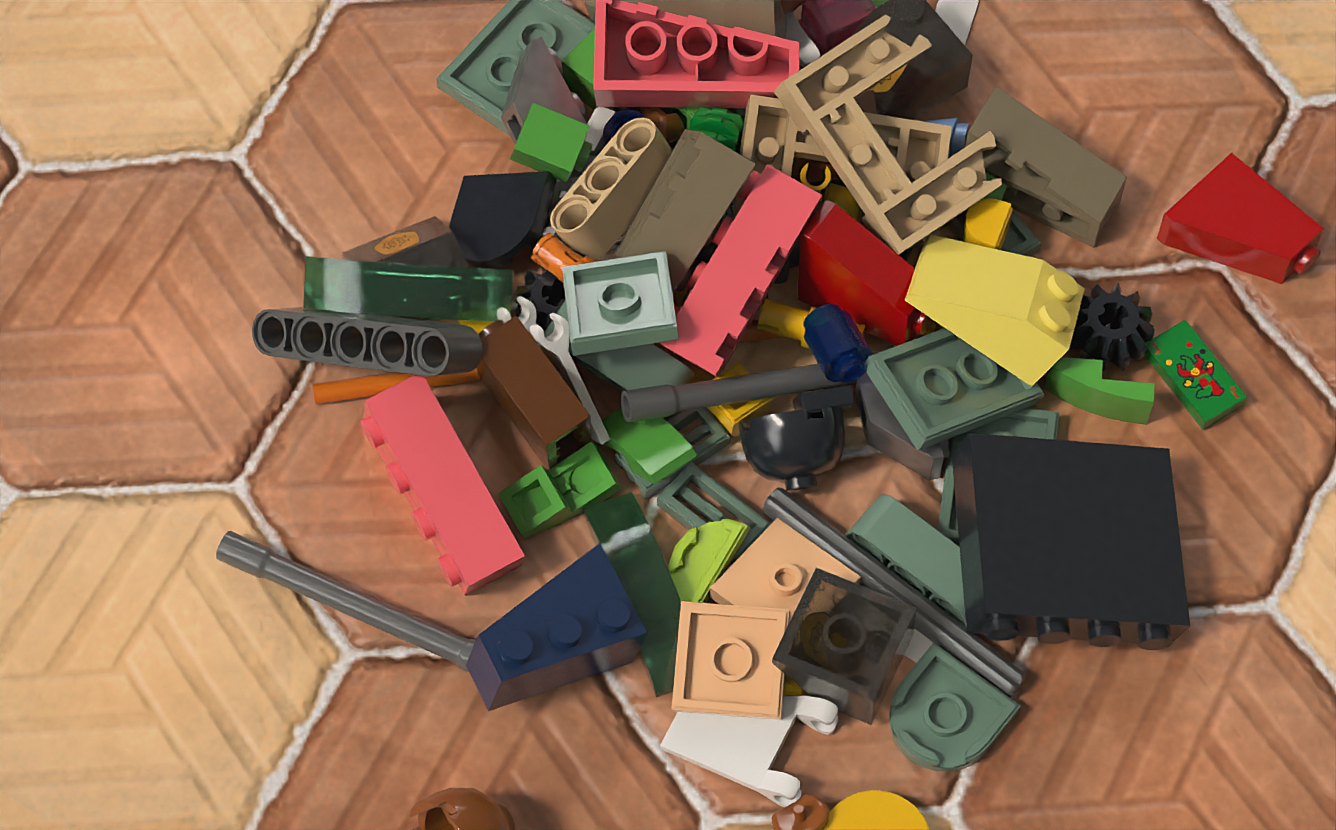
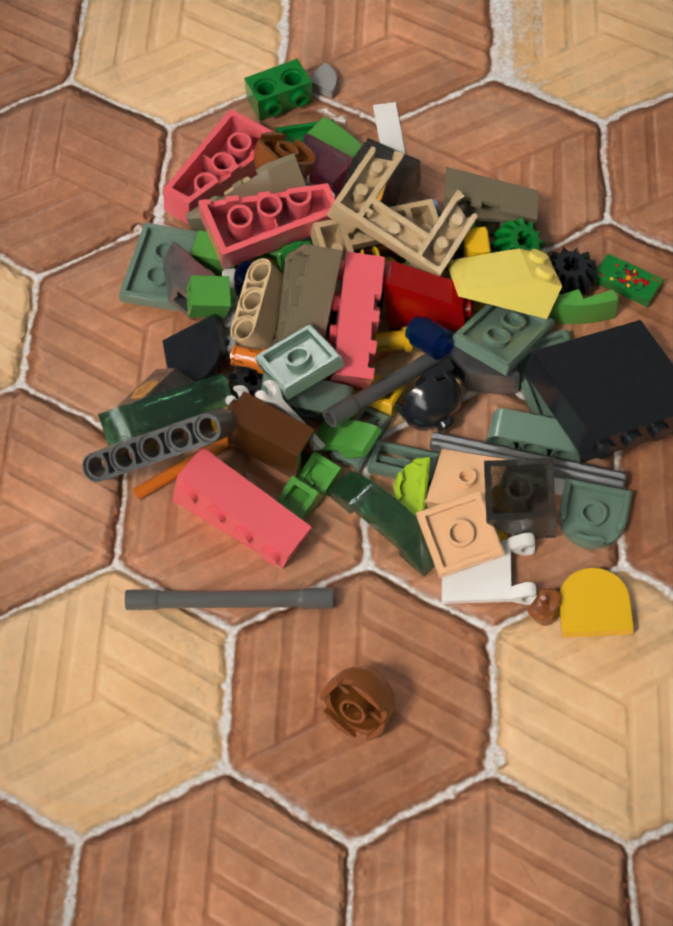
camera: 20 degrees left, 5 degrees down
dark blue wedge [466,542,647,711] -> none
red slope [1157,152,1324,284] -> none
none -> green gear [491,217,546,252]

